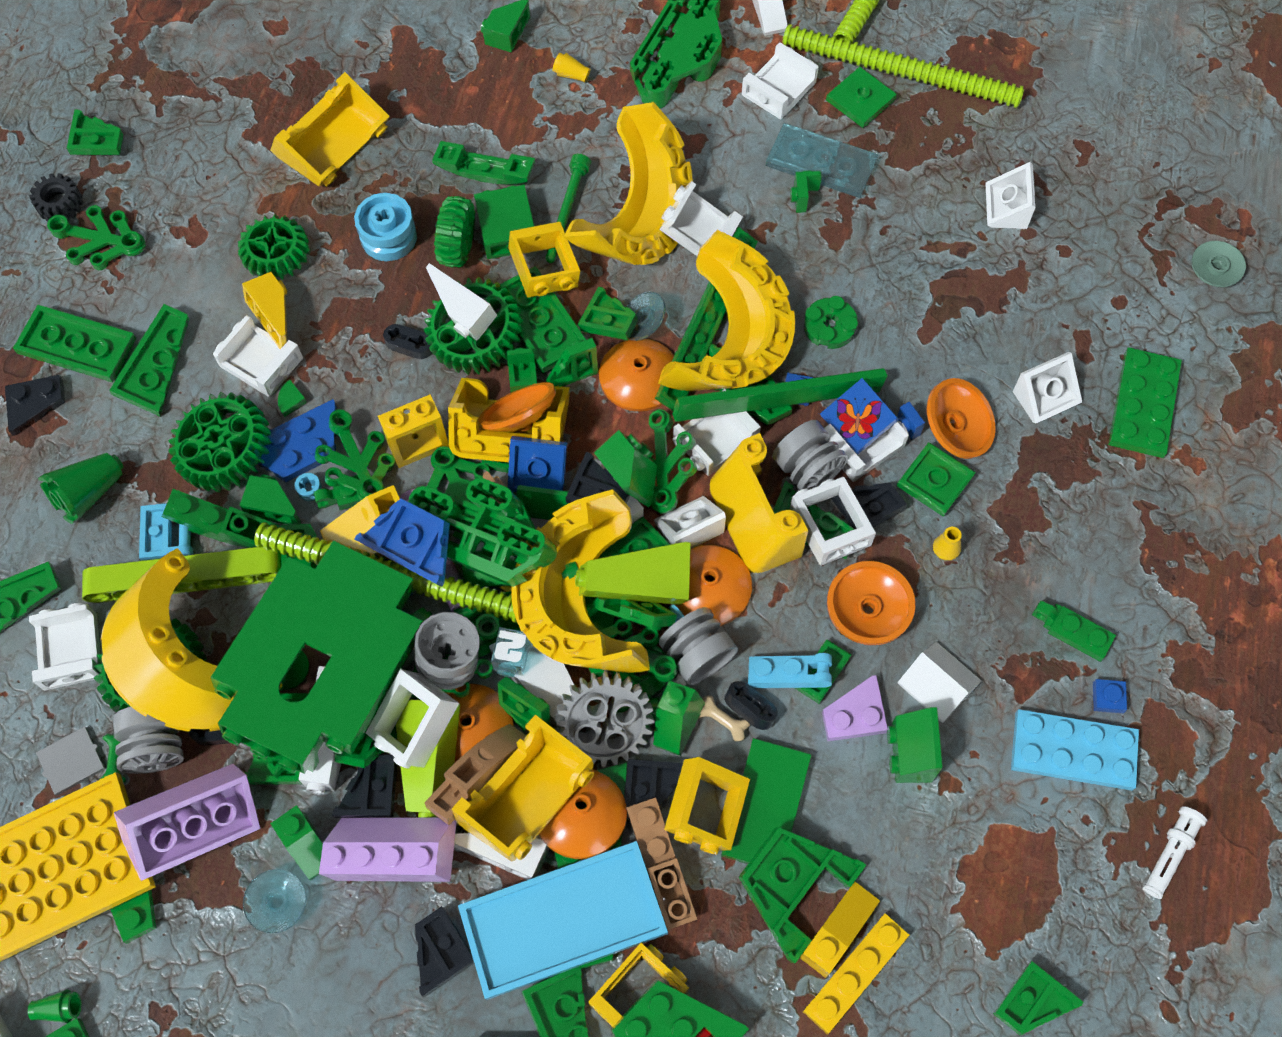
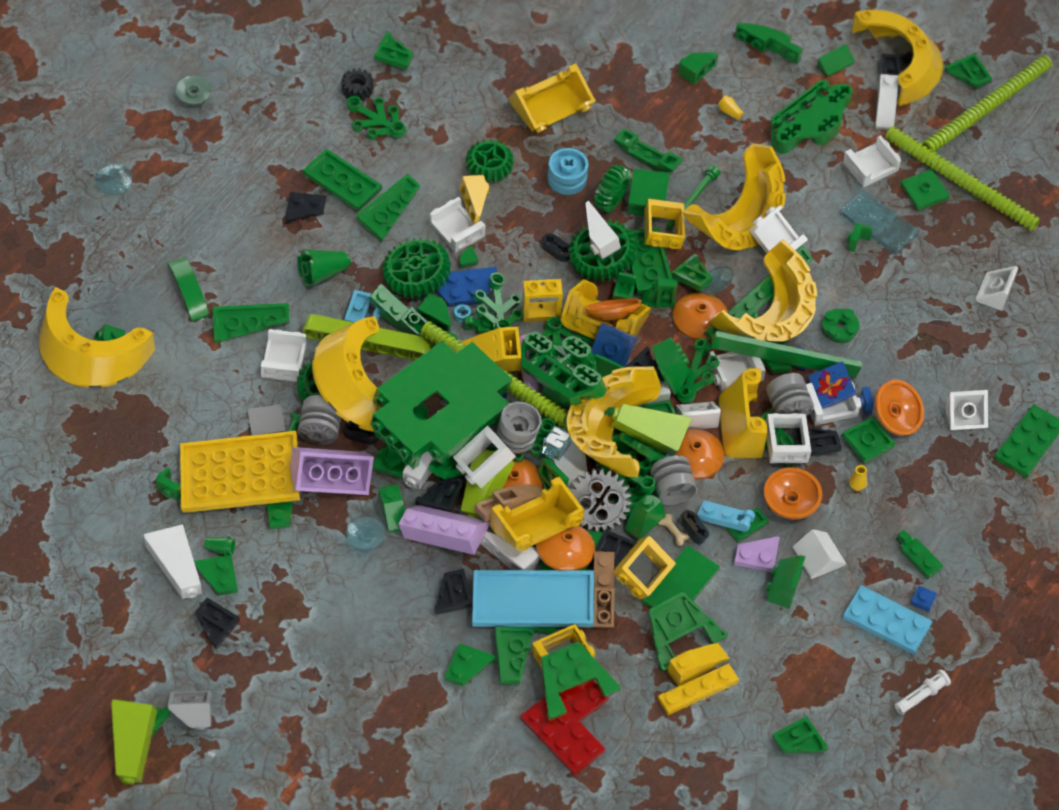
camera: 15 degrees right, 10 degrees down
blue wing [354,498,450,587] -> none

